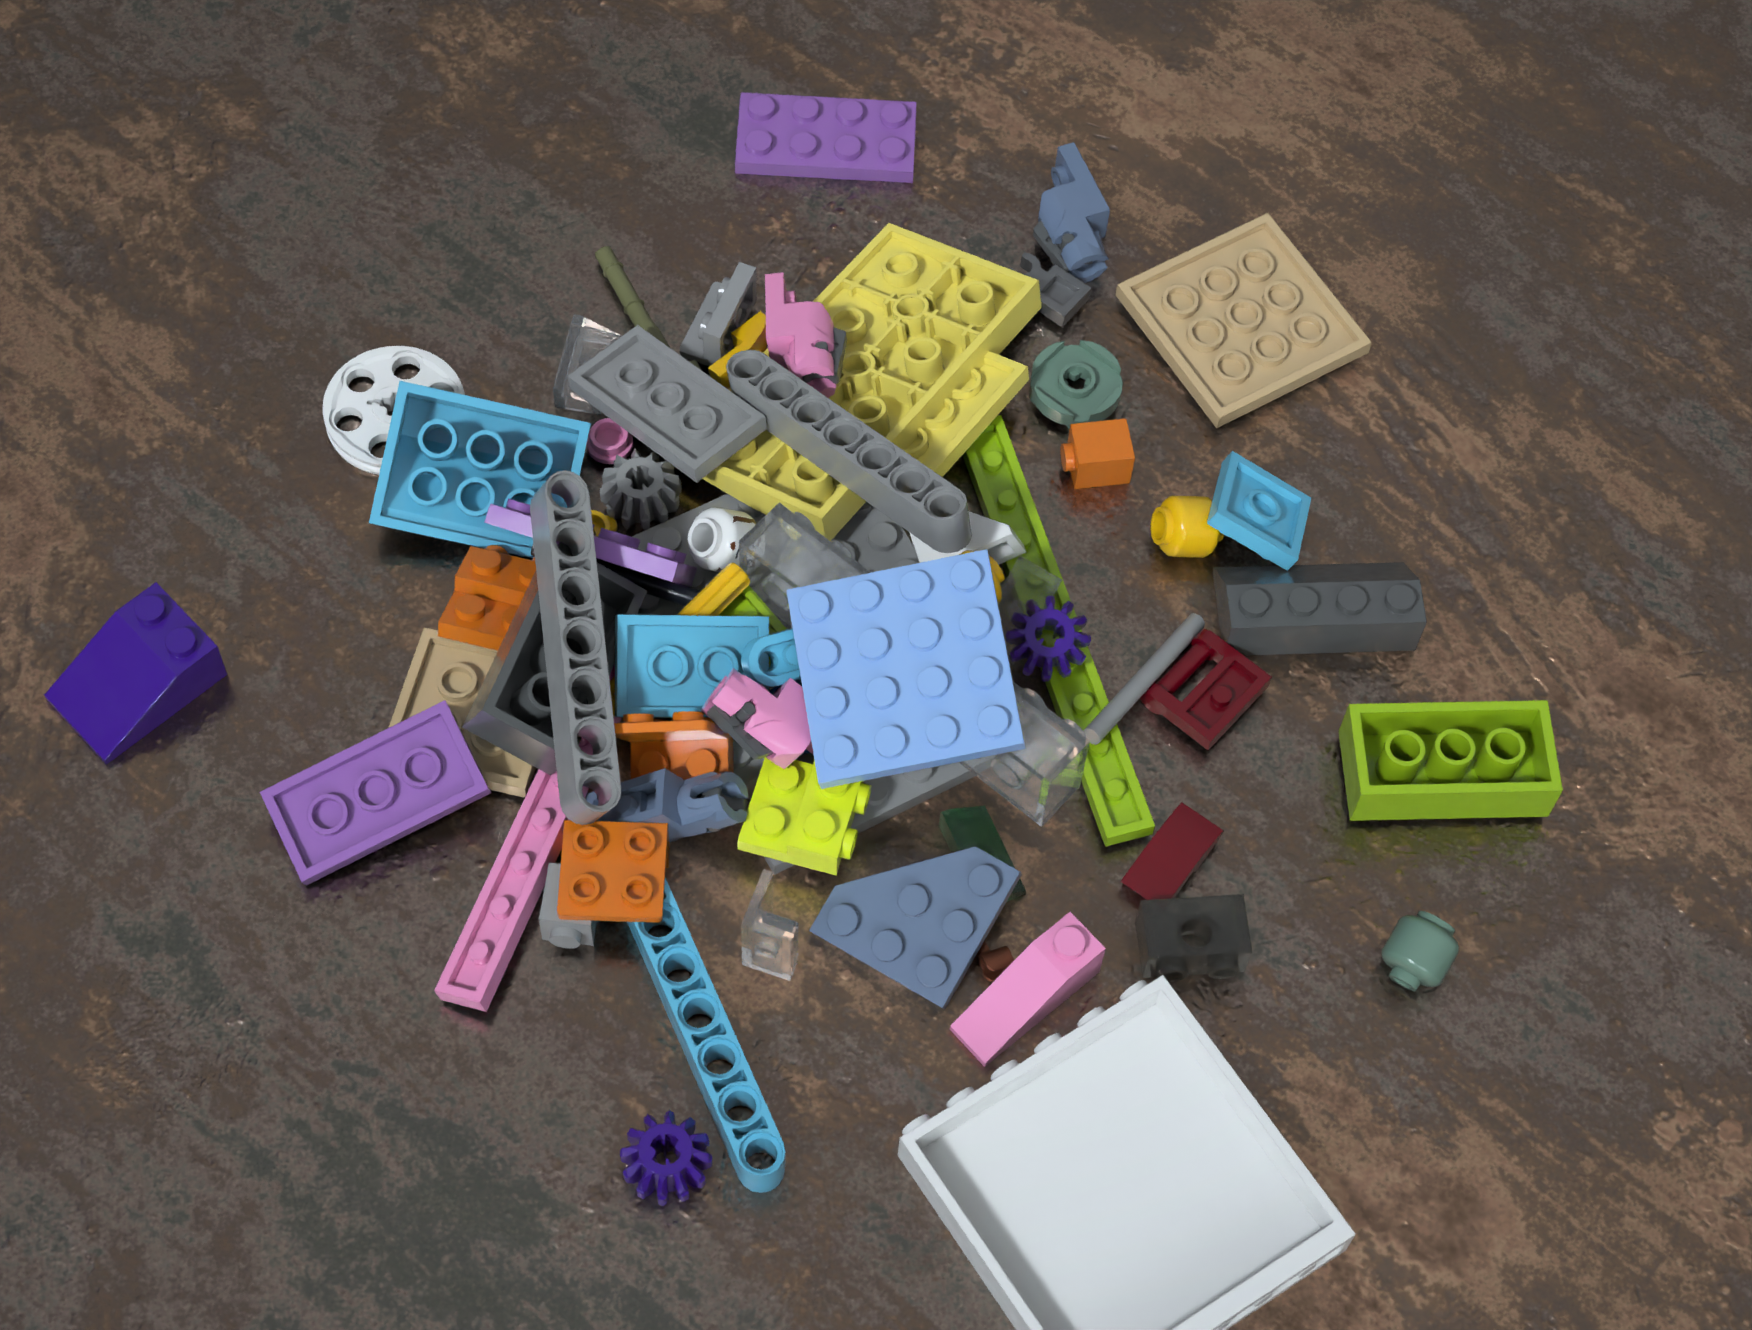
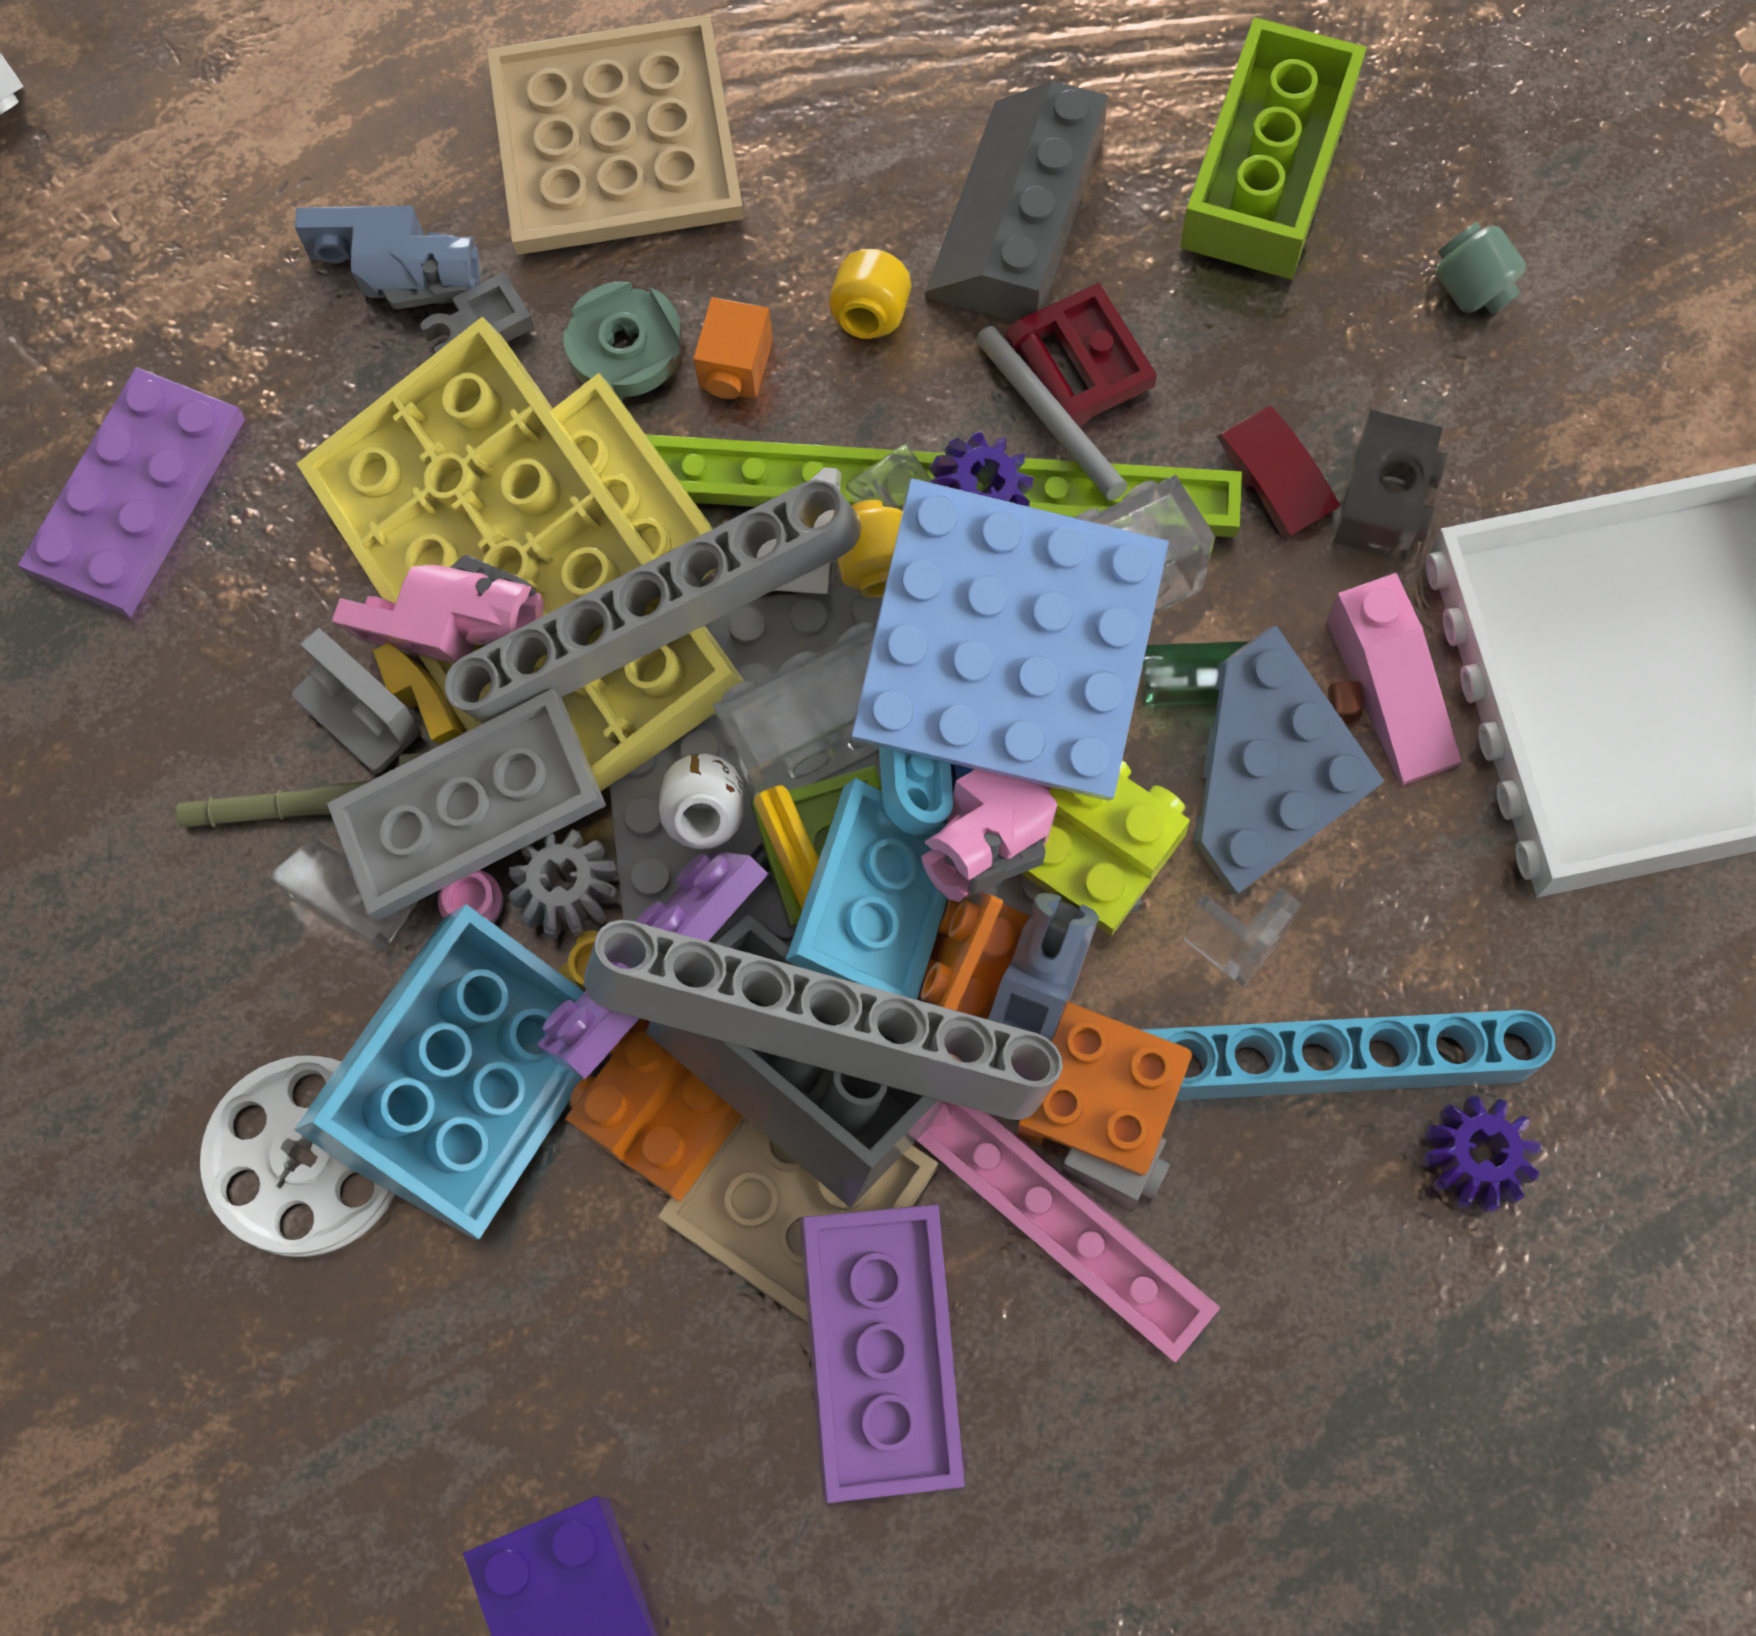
camera: 60 degrees left, 10 degrees up
medium azure plate [1207,451,1311,571] -> none

